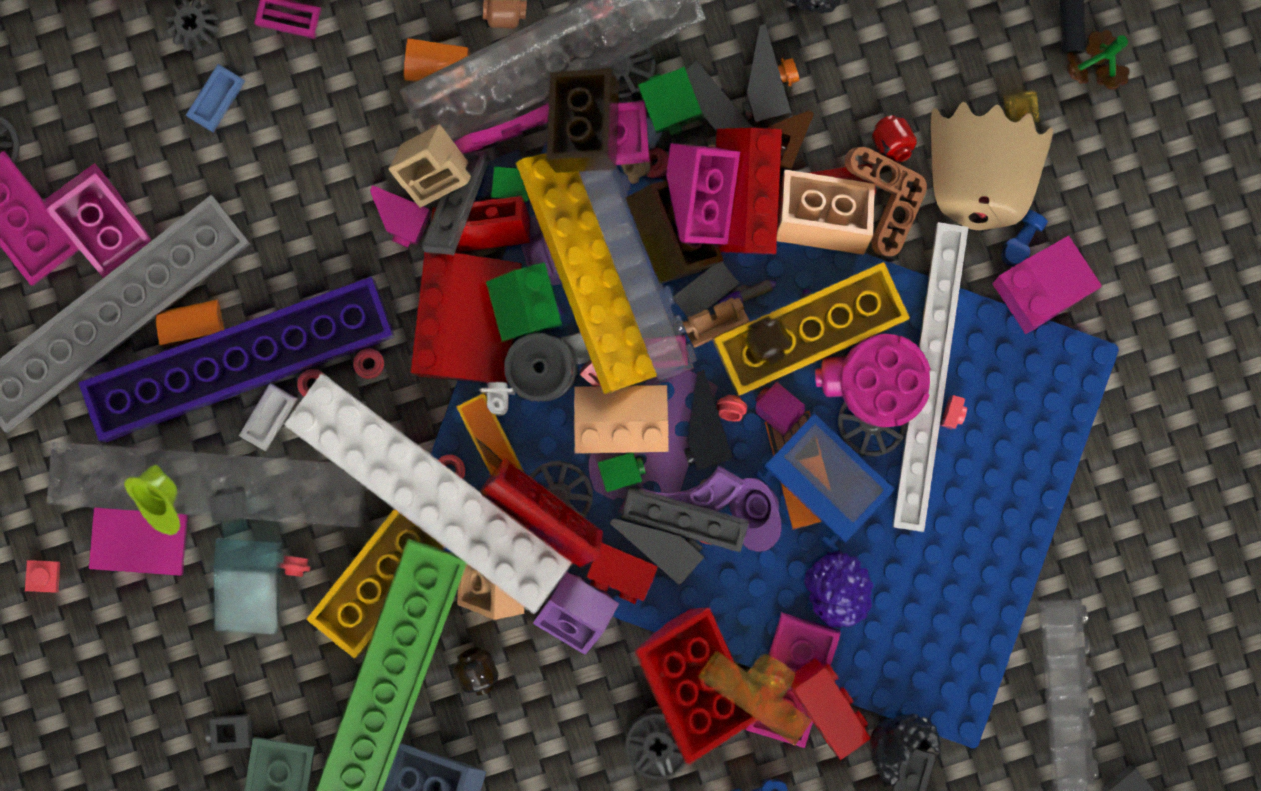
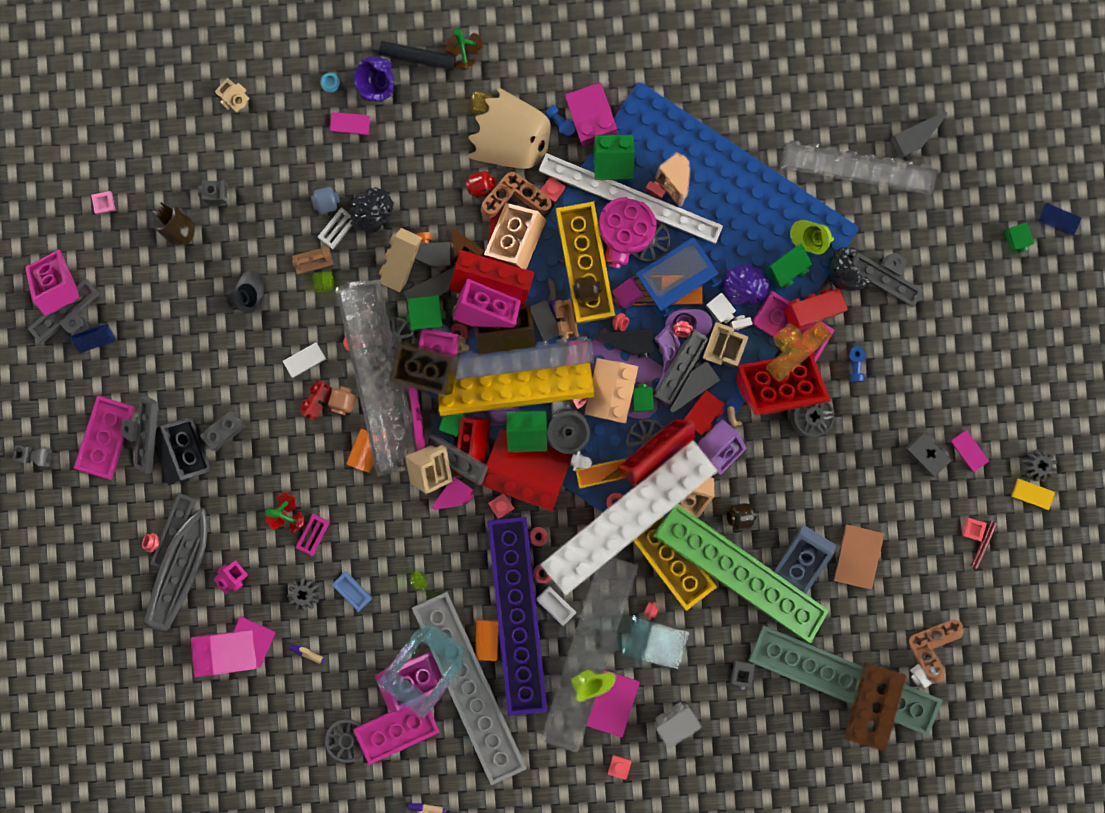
camera: 75 degrees left, 0 degrees up
none -> tan piece [289,644,325,664]
none -> clear light blue wedge [377,624,464,718]
none -> tan brick [379,228,422,292]
none -> clear neon green plate [410,570,429,590]
none -> coral plate [488,494,515,519]
none -> coral plate [540,177,566,203]
none -> green slope [592,135,635,180]
none -> light grey brick [654,702,702,748]
none -> light nougat slope [655,152,690,207]
none -> coral plate [673,321,692,337]
none -> tan plate [702,322,748,368]
none -> white brick [705,293,736,324]
none -> tan piece [727,406,742,427]
none -> white plate [730,315,752,330]
none -> green slope [765,243,812,289]
none -> lime piece [790,220,834,255]

